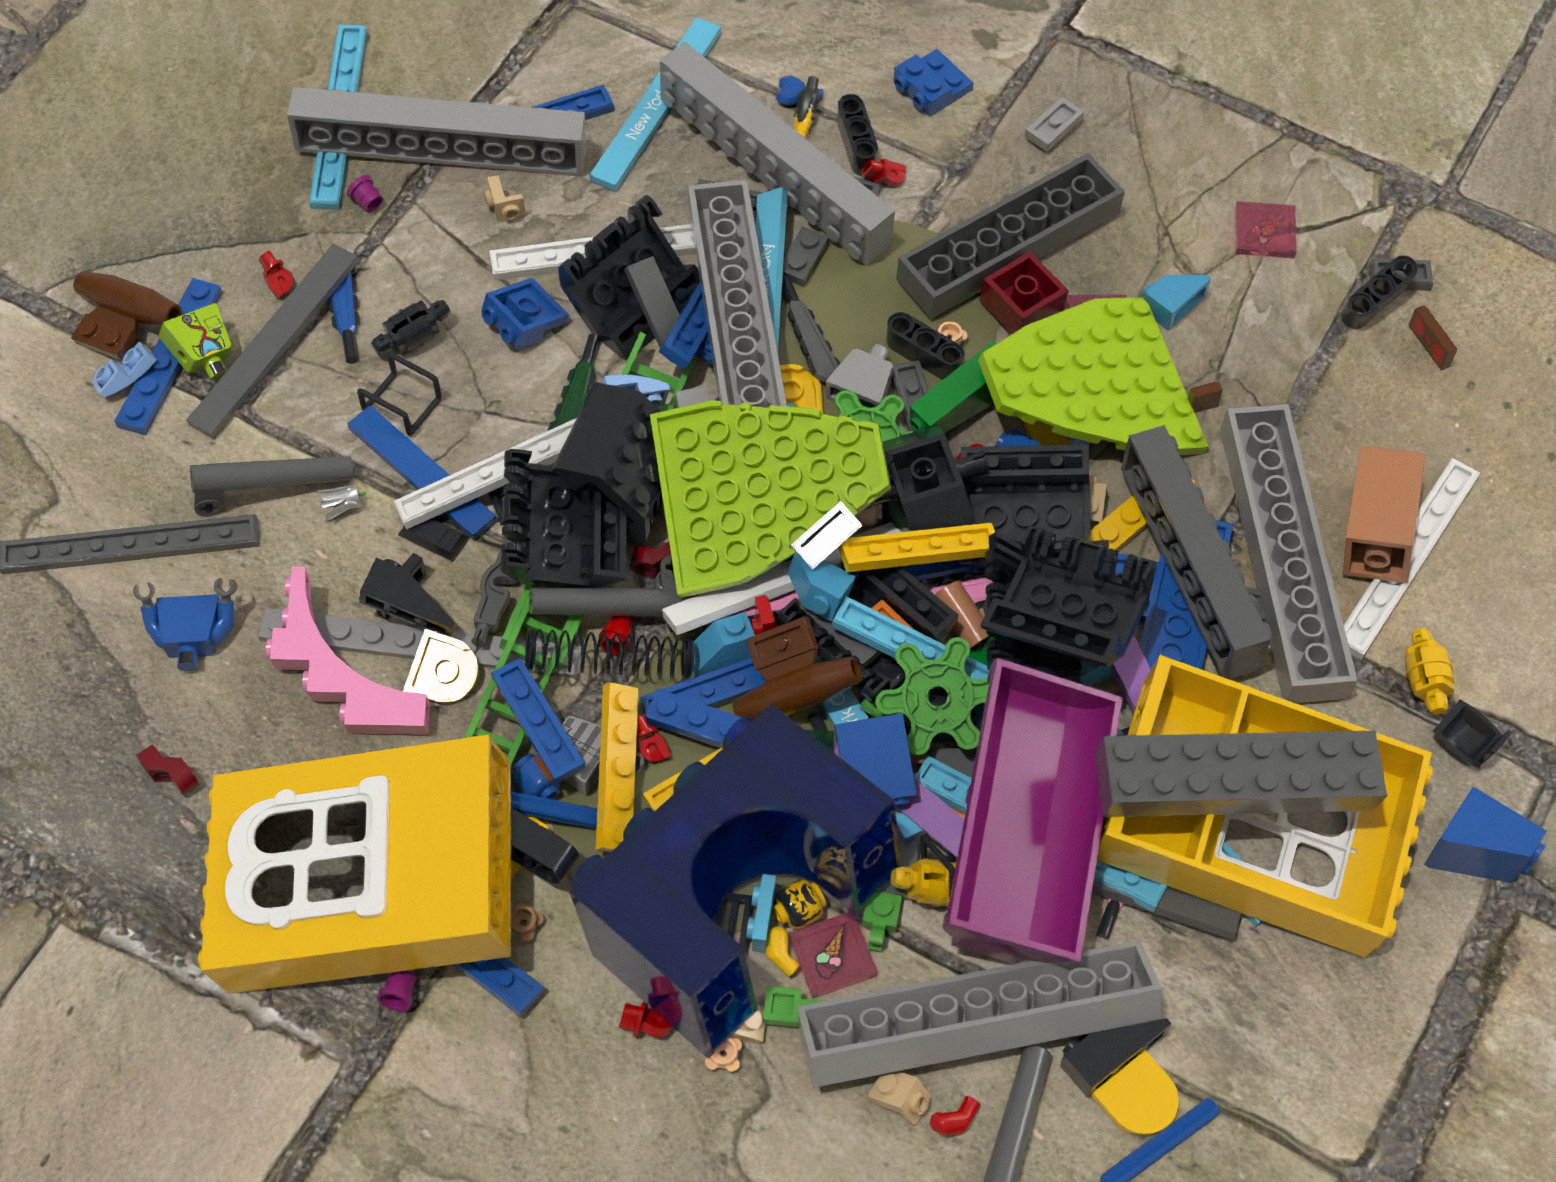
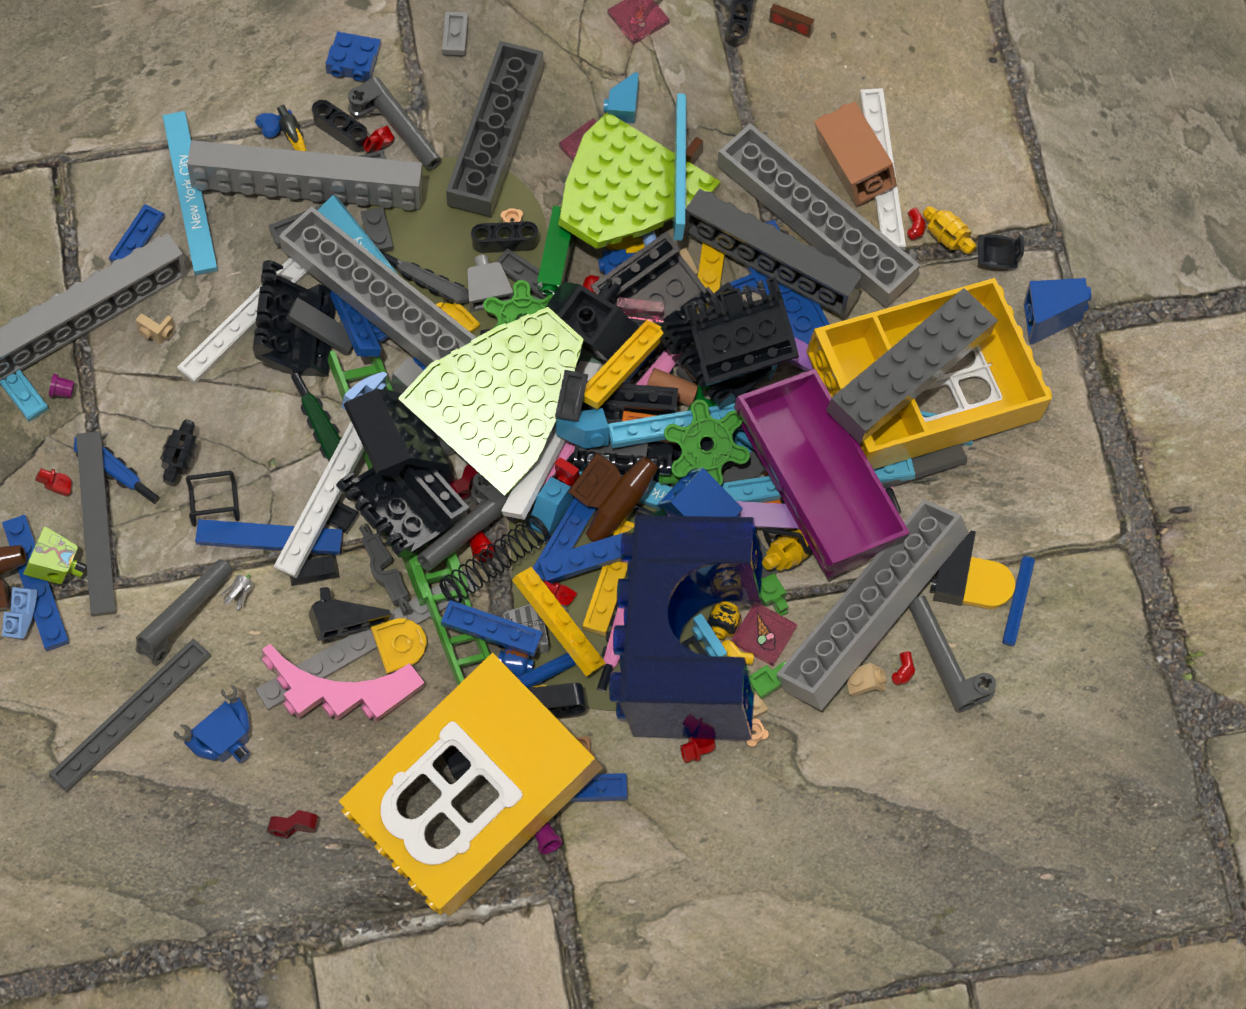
camera: 40 degrees left, 5 degrees up
blue plate [481,277,569,349] -> none
dark red brick [979,251,1069,334] -> none
none -> dark grey axle [348,77,442,171]
none -> clear pink tile [617,297,665,323]
none -> medium azure tile [673,93,686,241]
none -> red arm [907,207,926,240]

